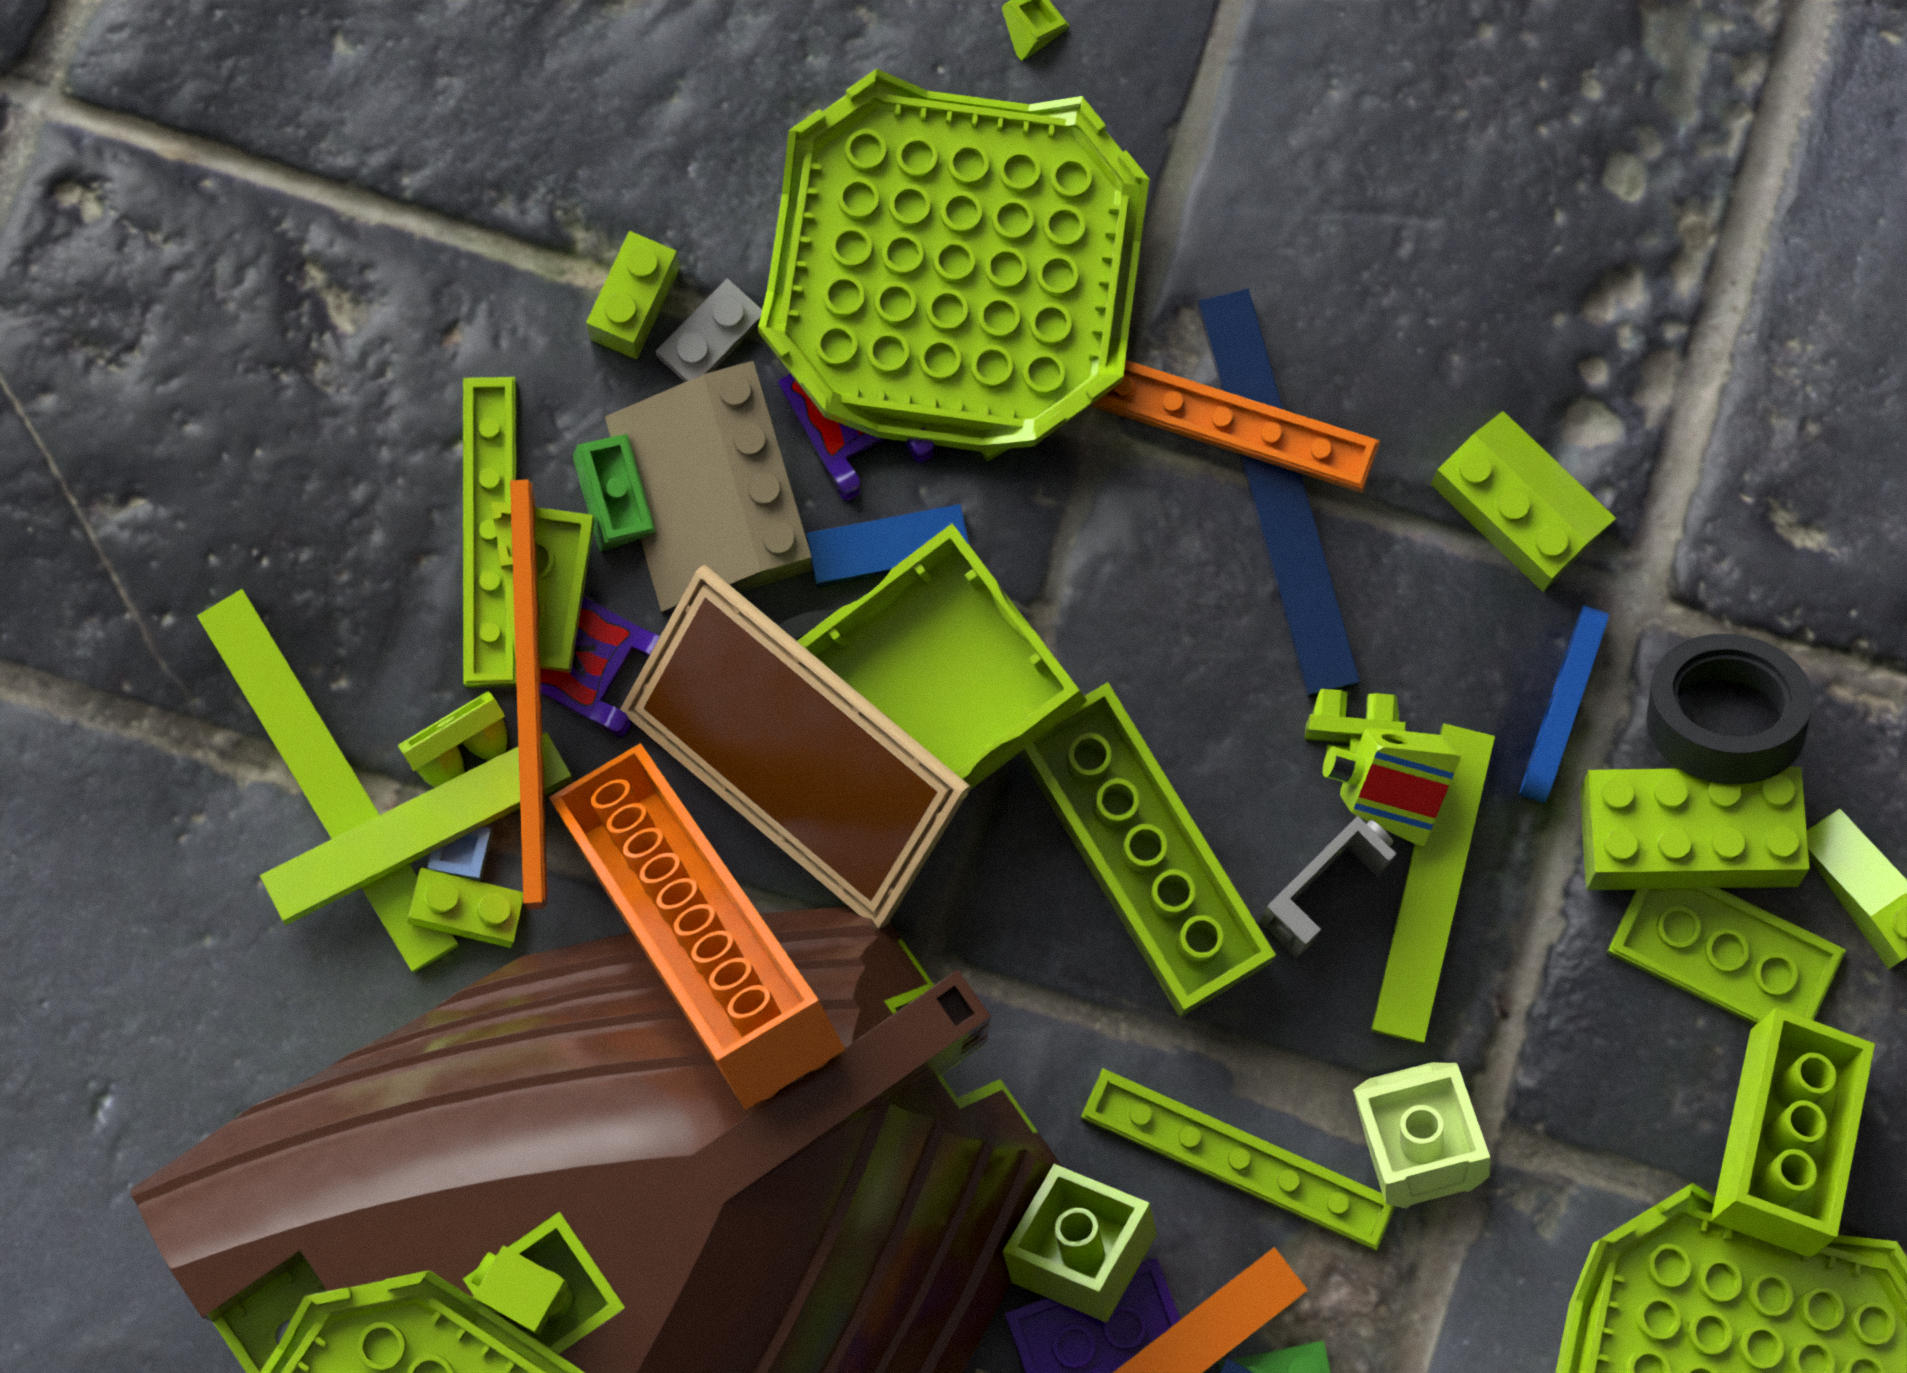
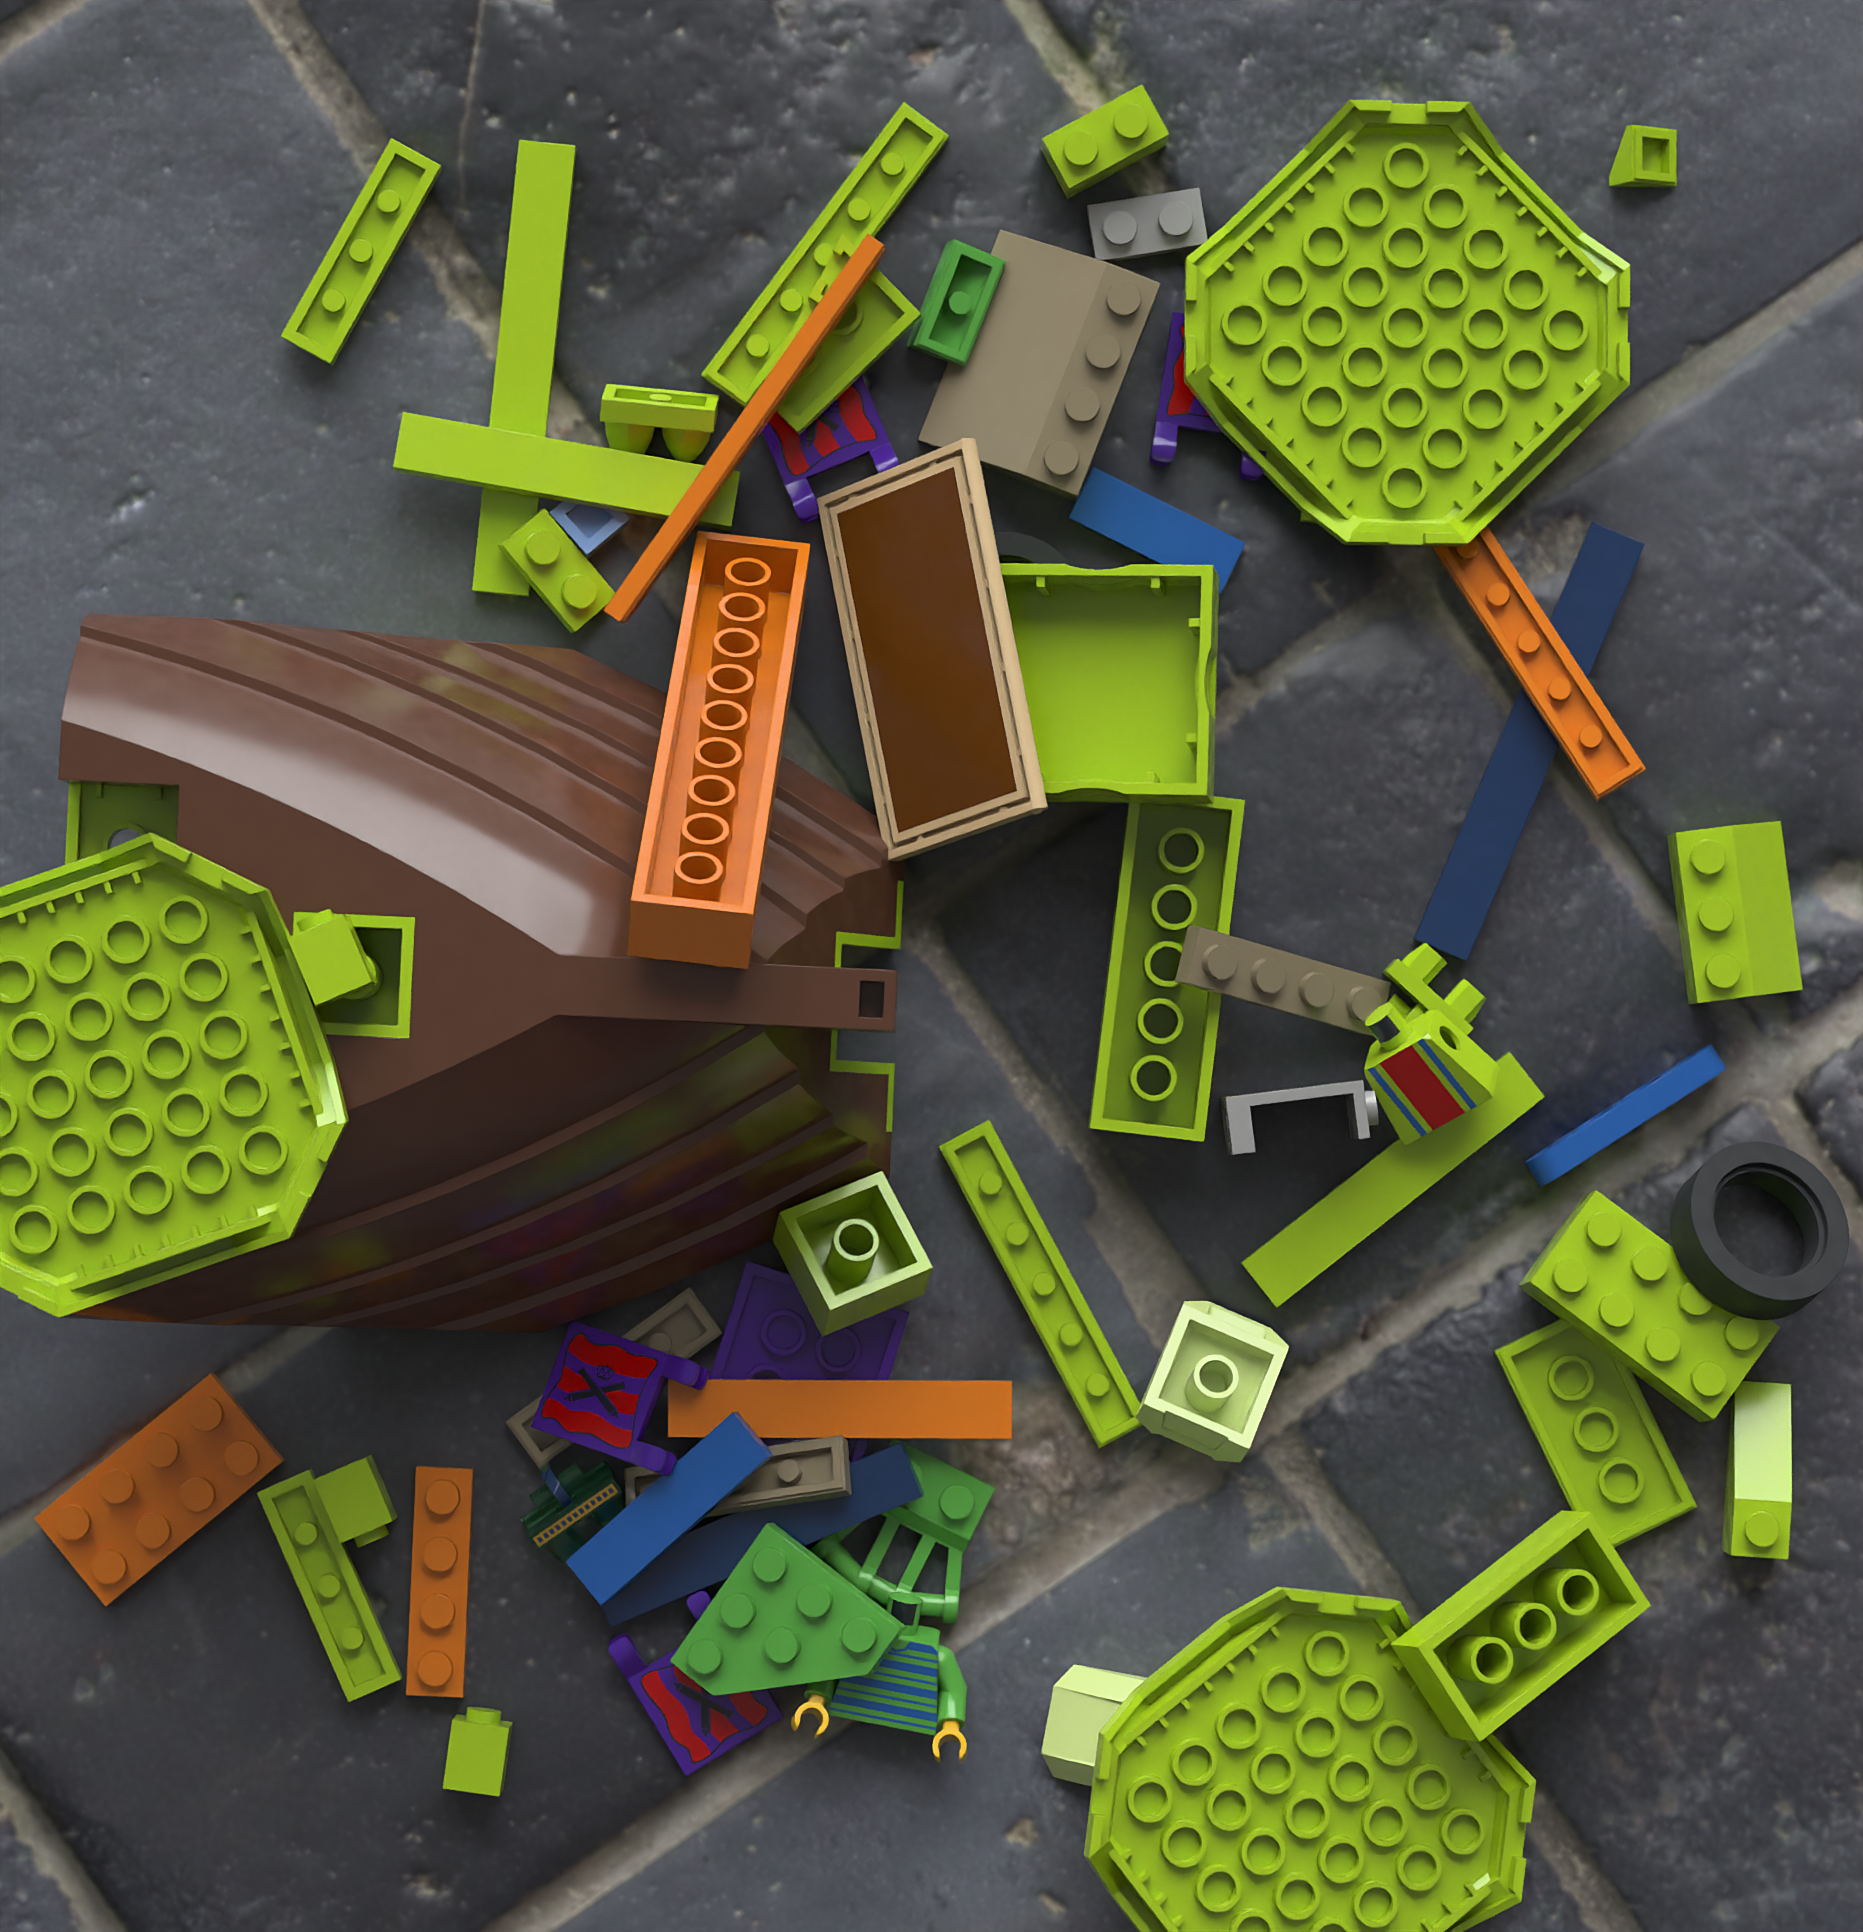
camera: 40 degrees right, 10 degrees up
none -> lime plate [281,138,443,366]
none -> dark tan plate [1175,926,1391,1037]

